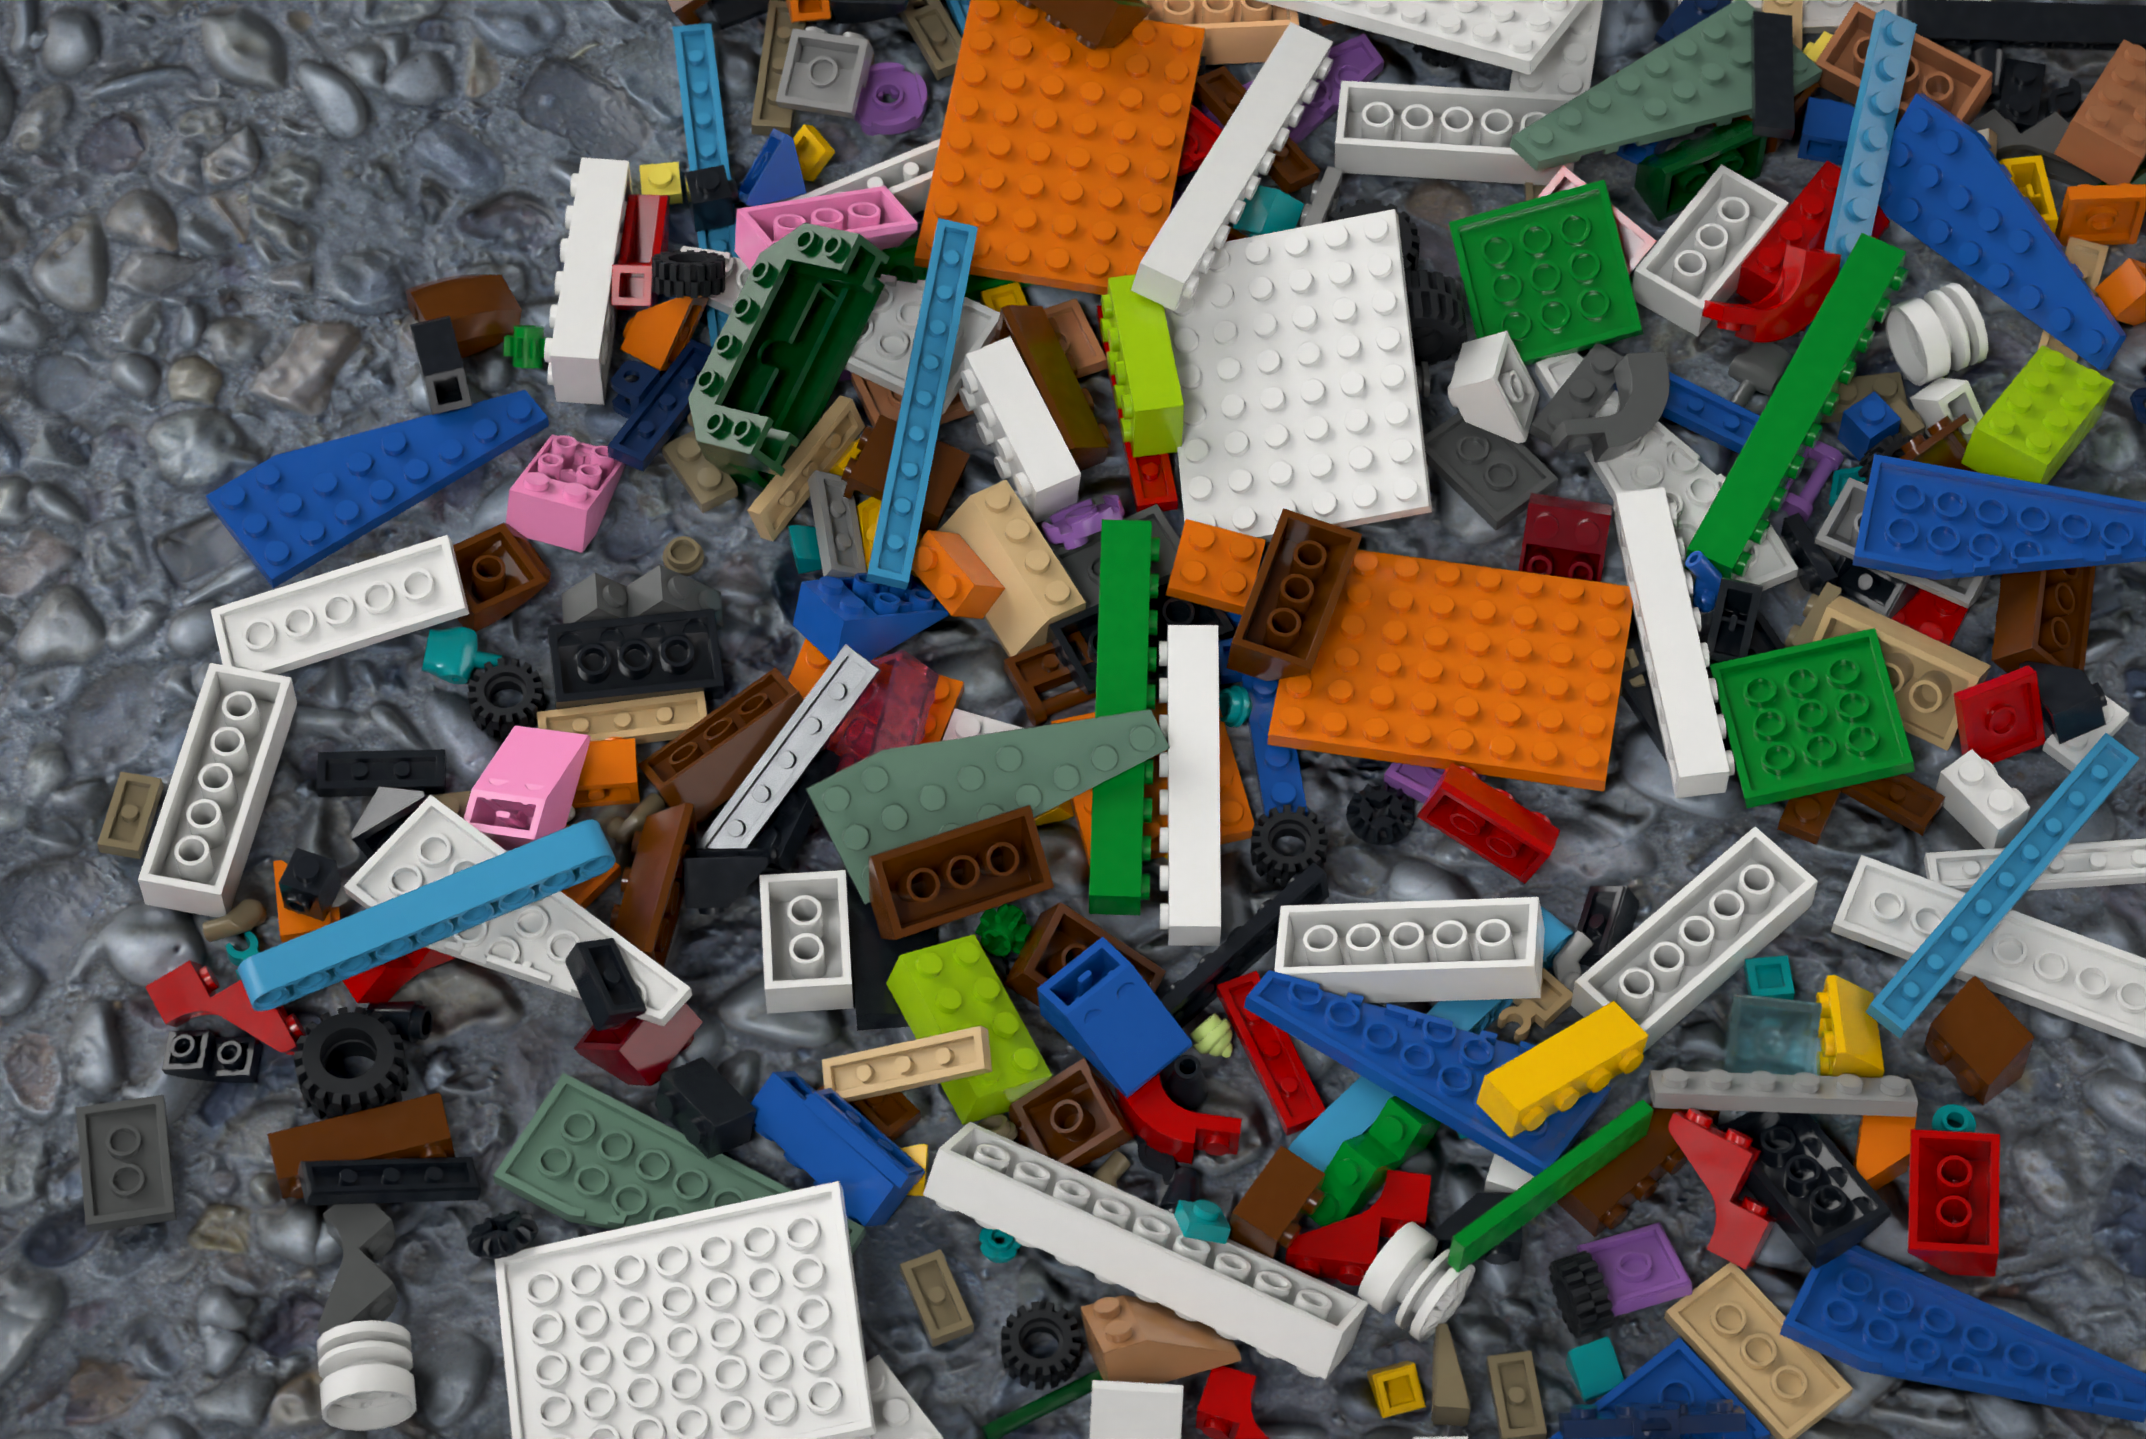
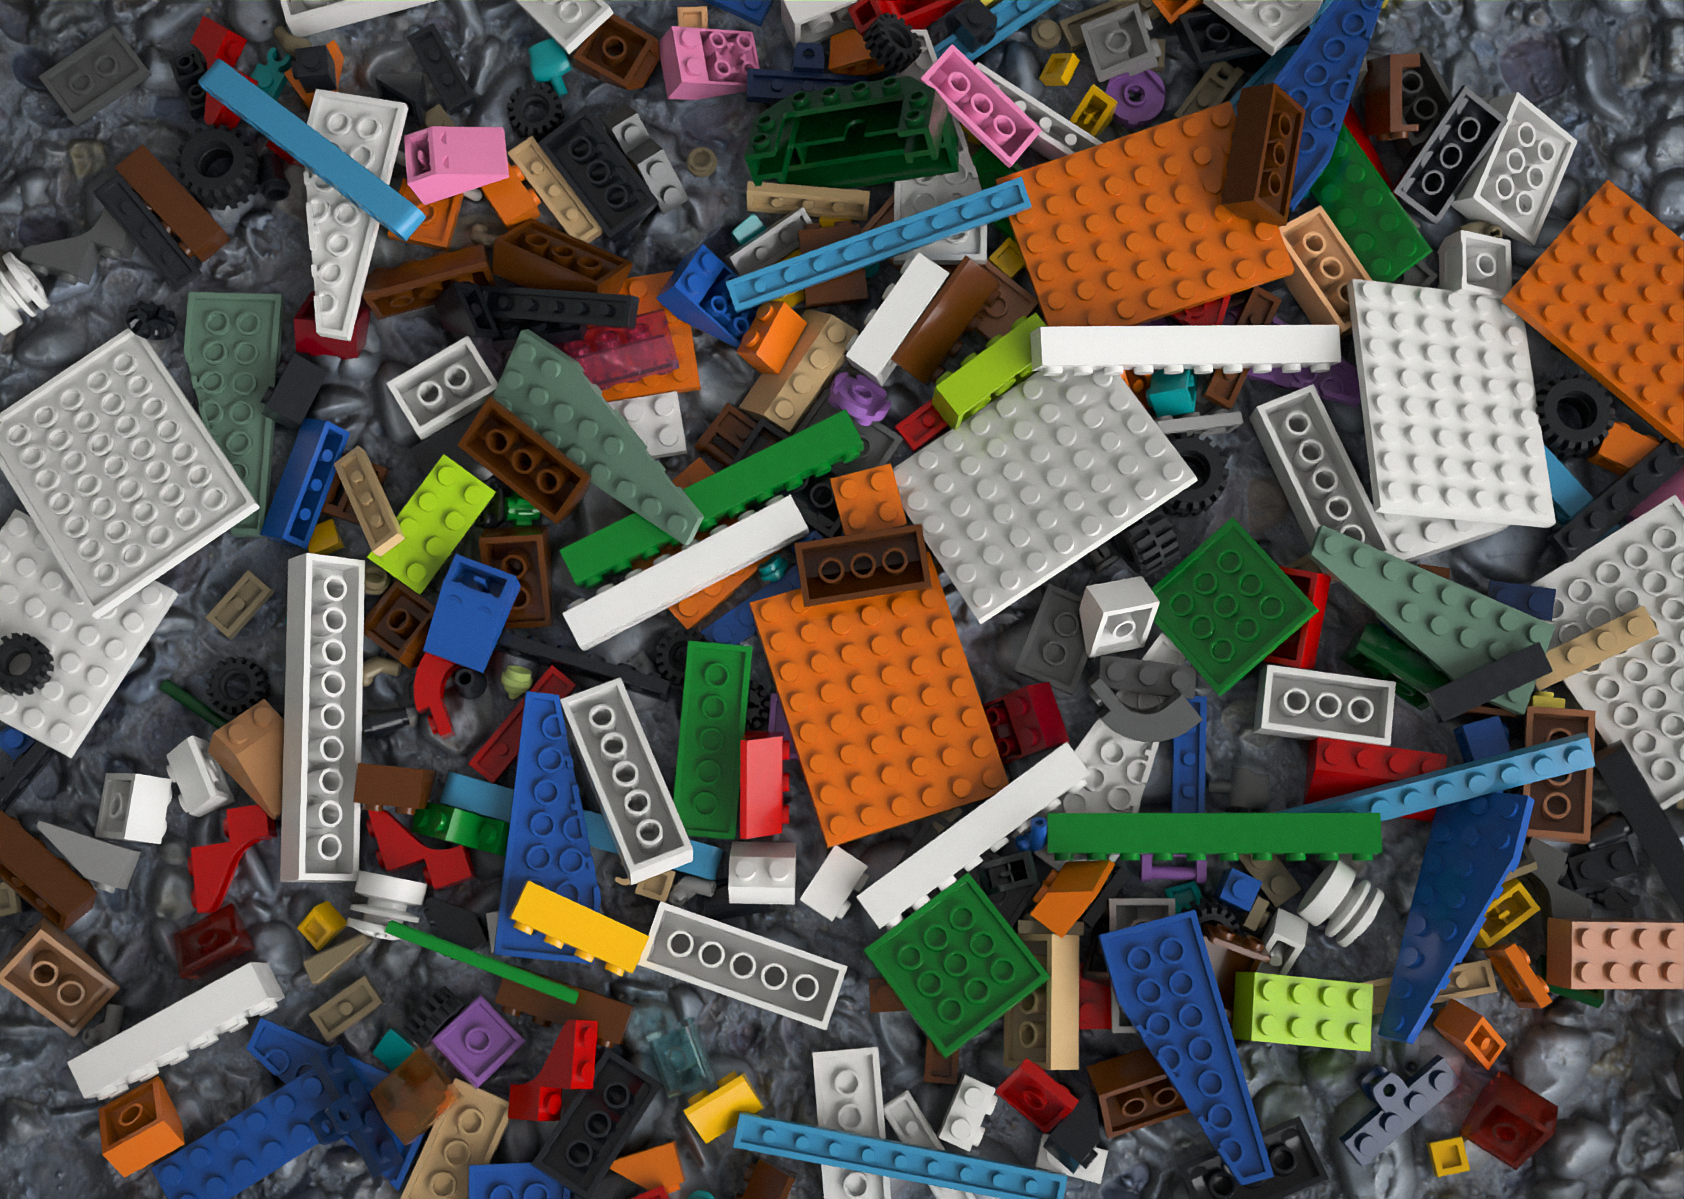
camera: 60 degrees right, 20 degrees up
black slope [565,938,647,1031] -> none
blue slope [738,129,806,207] -> none
blue tile [803,1088,925,1188] -> none
teal plate [1174,1200,1231,1244] -> none
light grey plate [1648,1068,1918,1117] -> none
red arch [1702,245,1841,343] -> none
teal plate [1743,955,1795,1005] -> none
none -> clear orange slope [369,1047,464,1146]
none -> green plate [673,641,753,840]
none -> light nougat tile [677,6,708,29]
none -> white slope [728,841,797,905]
none -> white brick [799,846,870,922]
none -> orange slope [1030,860,1115,938]
none -> dark tan plate [1031,19,1062,50]
none -> yellow slope [1069,84,1118,139]

